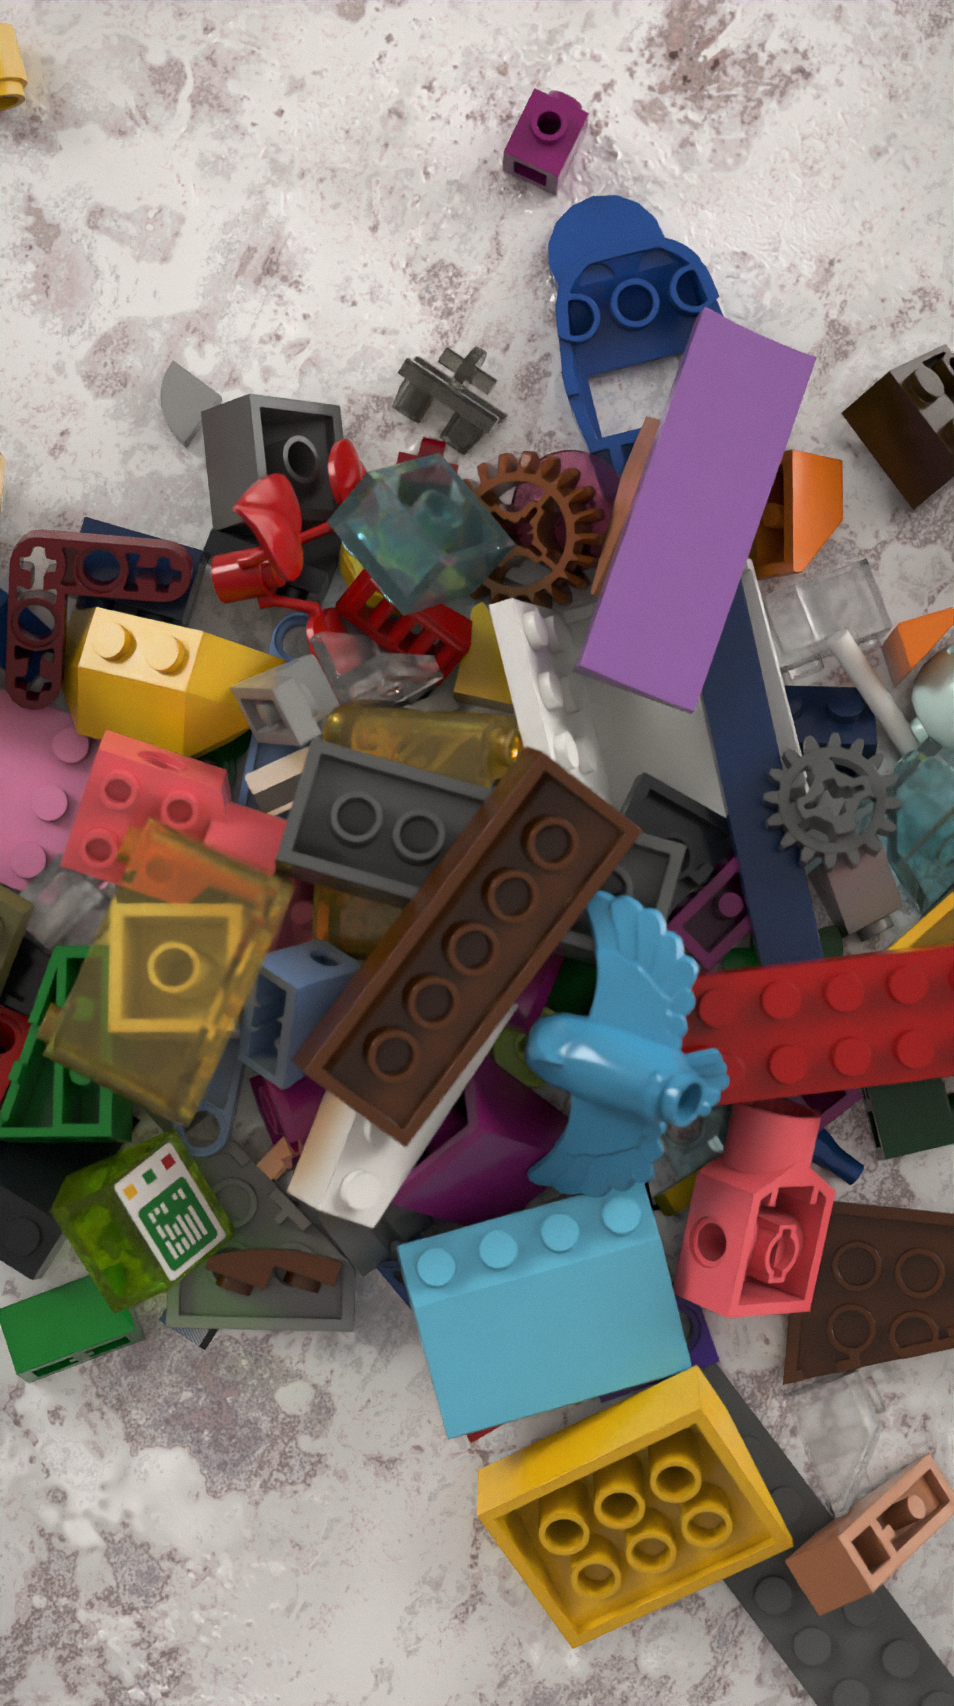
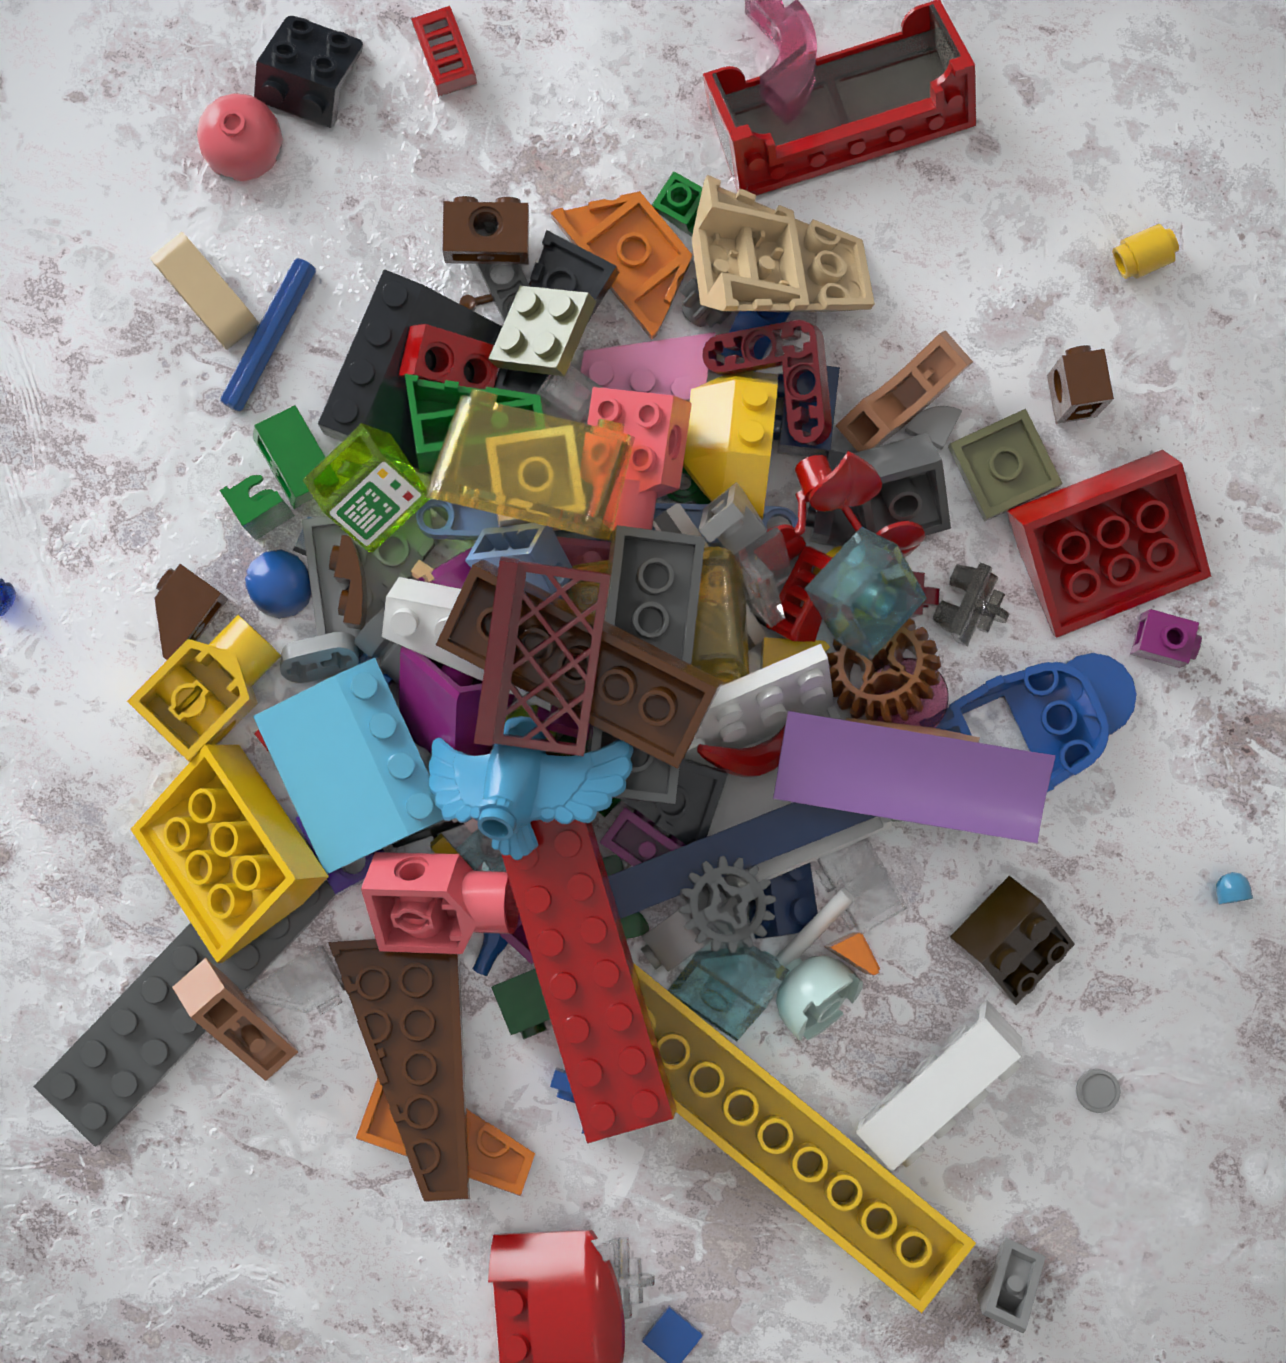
camera: 80 degrees right, 0 degrees up
orange slope [748,449,843,581] -> none
none -> yellow brick [127,614,281,762]
none -> reddish brown slope [154,564,228,660]
none -> green hinge [219,475,295,540]
none -> blue hair [245,549,312,619]
none -> light grey beam [280,632,359,683]
none -> dark red fence [474,556,611,756]
none -> red piece [697,725,785,777]
none -> nougat arch [835,330,973,452]
none -> olive plate [948,408,1063,522]
none -> red slope [1007,449,1212,638]
none -> reddish brown brick [1047,345,1114,424]
none -> dark azure hinge [1216,872,1253,905]

